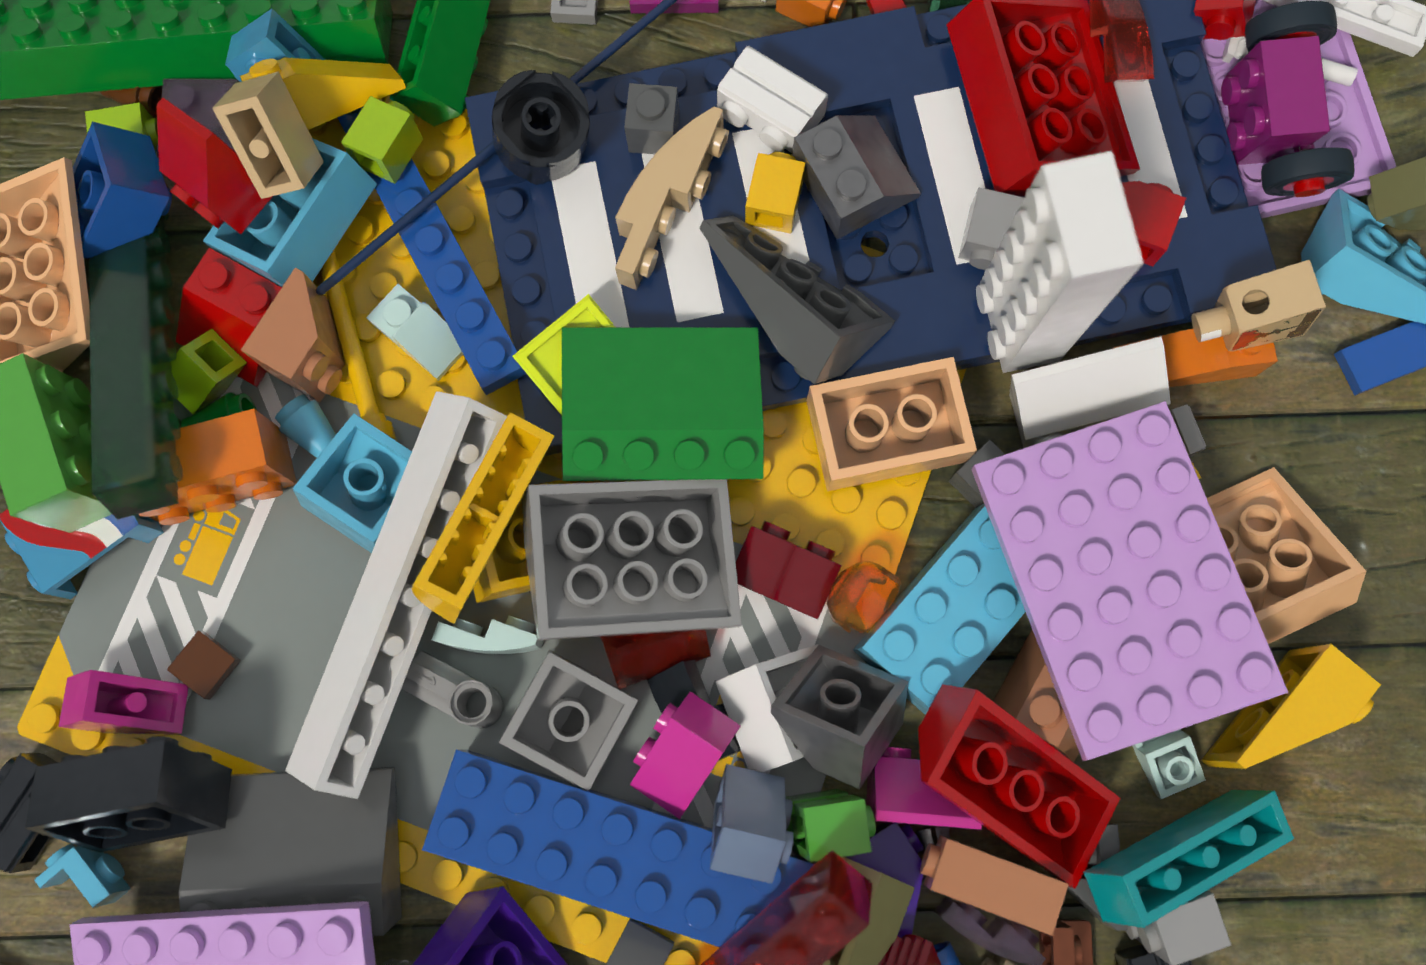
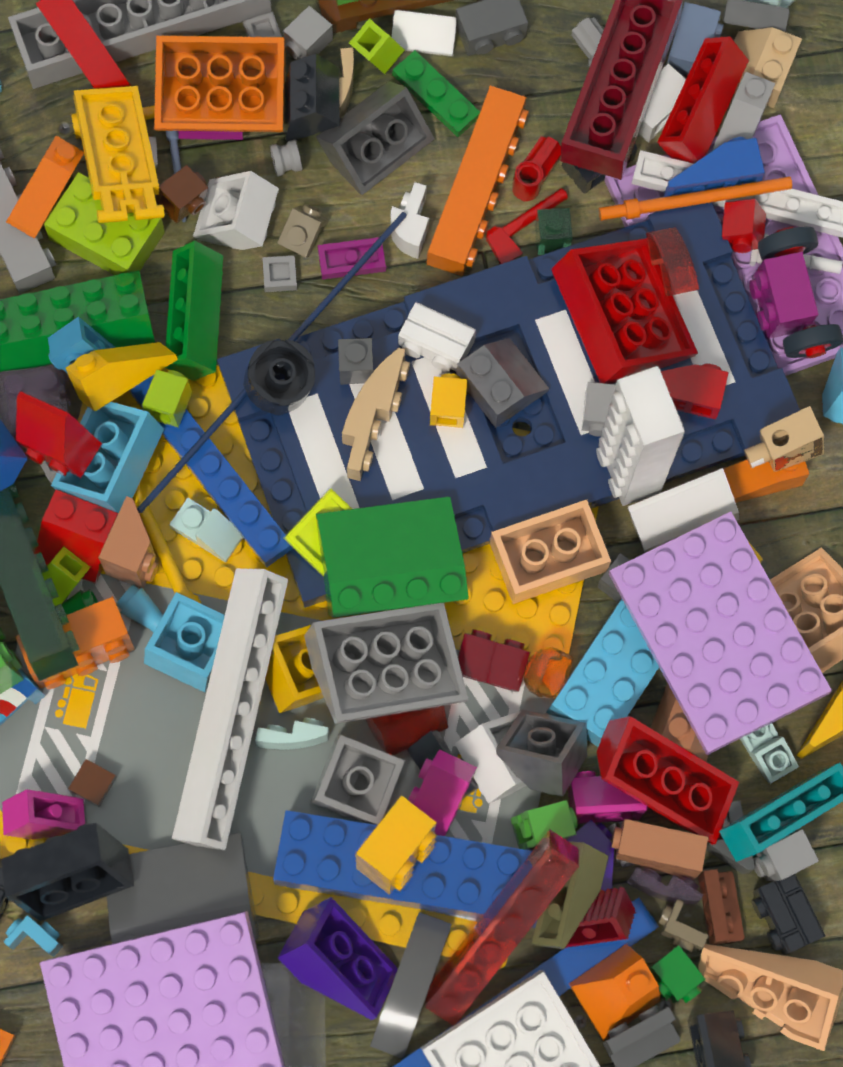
camera: 15 degrees left, 5 degrees down
tan brick [212,71,324,199] -> none
light grey piece [401,651,503,728] -> none
yellow brick [412,412,554,623] -> none
dark grey wedge [699,215,895,384] -> none
sand blue brick [710,764,793,884] -> none
light grey tile [1170,405,1206,458] -> none
none -> yellow brick [356,795,437,895]

